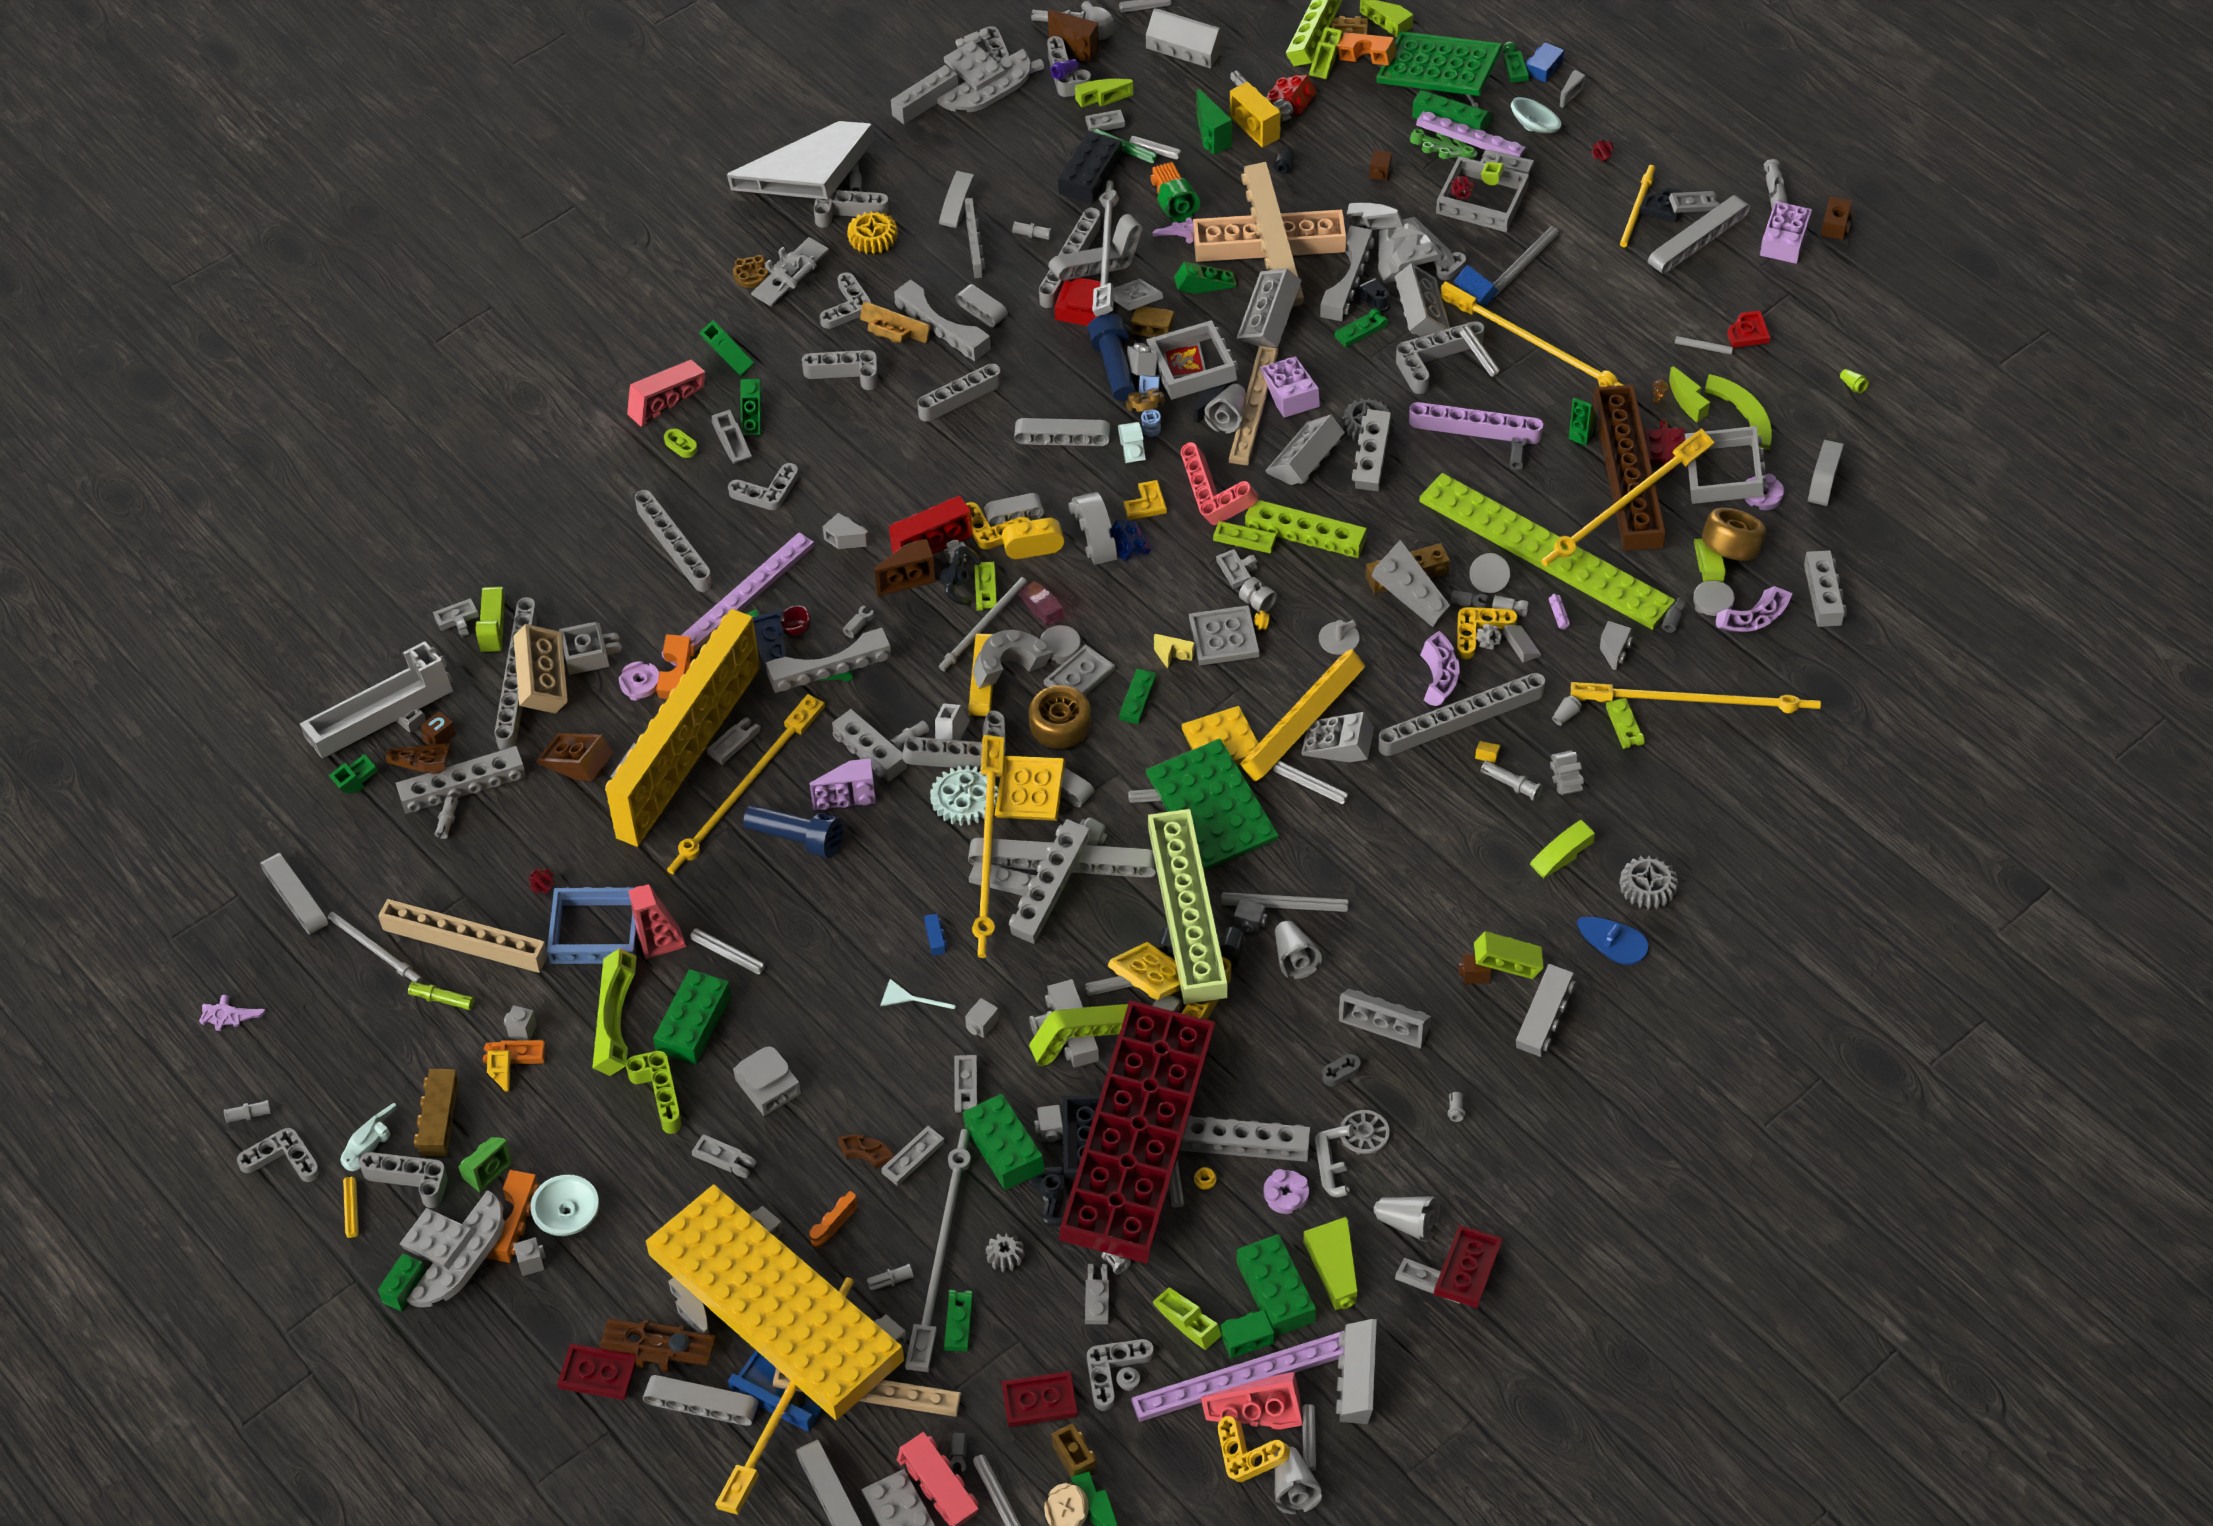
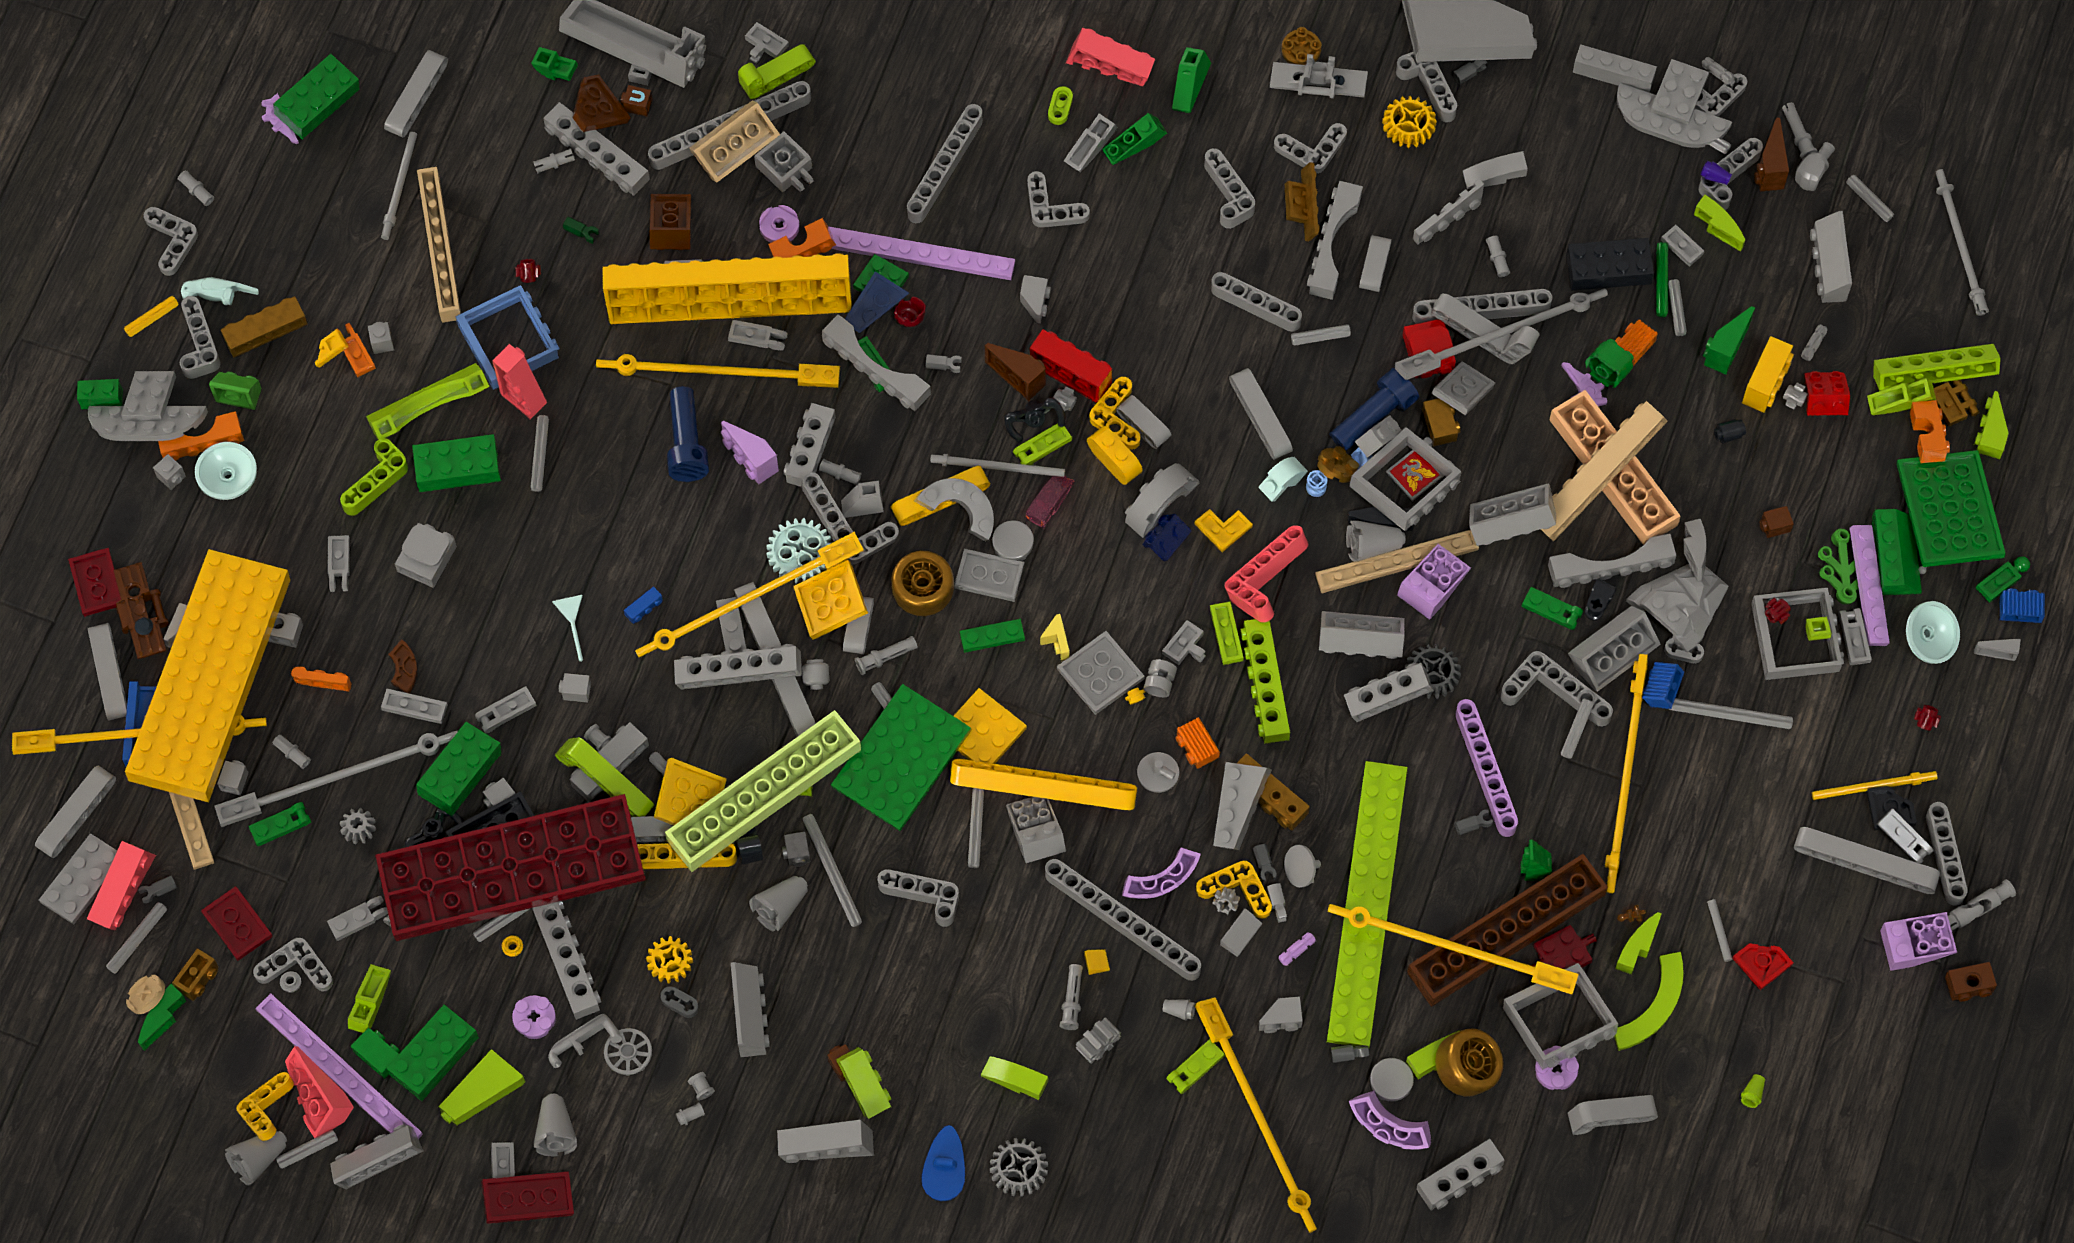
camera: 60 degrees right, 15 degrees up
lime pin [408,981,474,1011] -> none
green slope [1174,262,1237,294] -> none
none -> green brick [273,54,359,139]
none -> dark green bar [563,217,599,244]
none -> yellow gear [646,936,693,983]
none -> light grey bush [688,1072,715,1101]
none -> light grey pin [855,636,918,675]
none -> light grey beam [878,870,959,927]
none -> orange brick [1175,717,1220,769]
none -> light grey axle [1291,324,1351,345]
none -> light grey beam [1926,802,1967,906]

